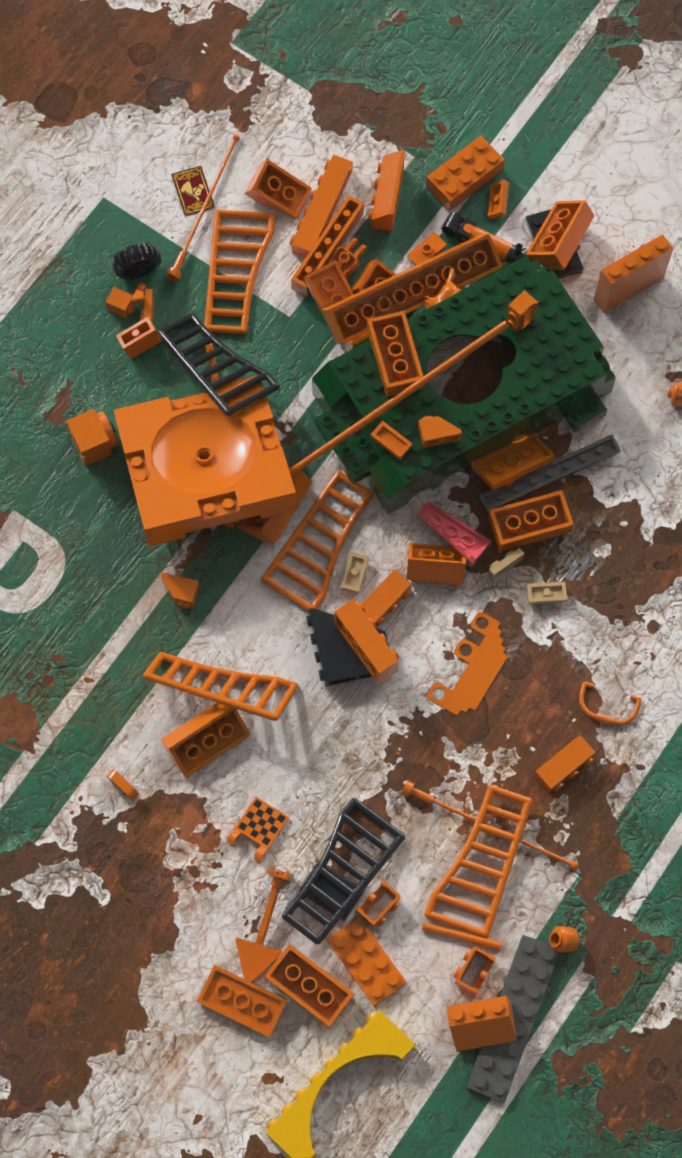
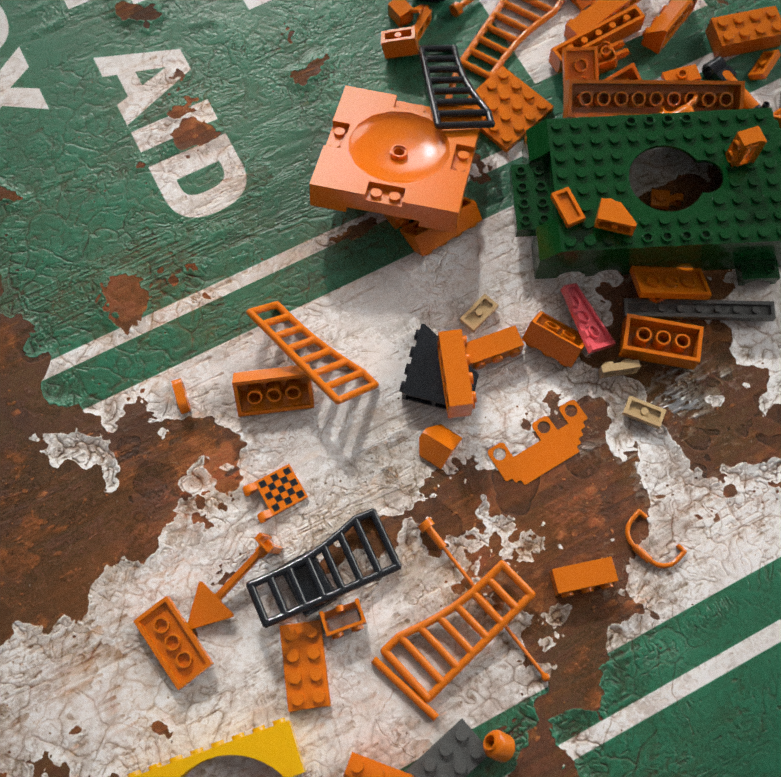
camera: 30 degrees right, 0 degrees up
orange piece [66,409,118,466] -> none
orange slope [160,572,200,609] -> none
orange bar [261,471,374,611] -> none
orange brick [264,944,354,1030] -> none
orange piece [289,321,509,477] -> none
orange brick [367,311,424,397] -> none
orange window [453,946,496,996] -> none
none -> orange slope [419,424,462,470]
none -> orange plate [458,66,554,153]
none -> orange plate [650,189,684,210]

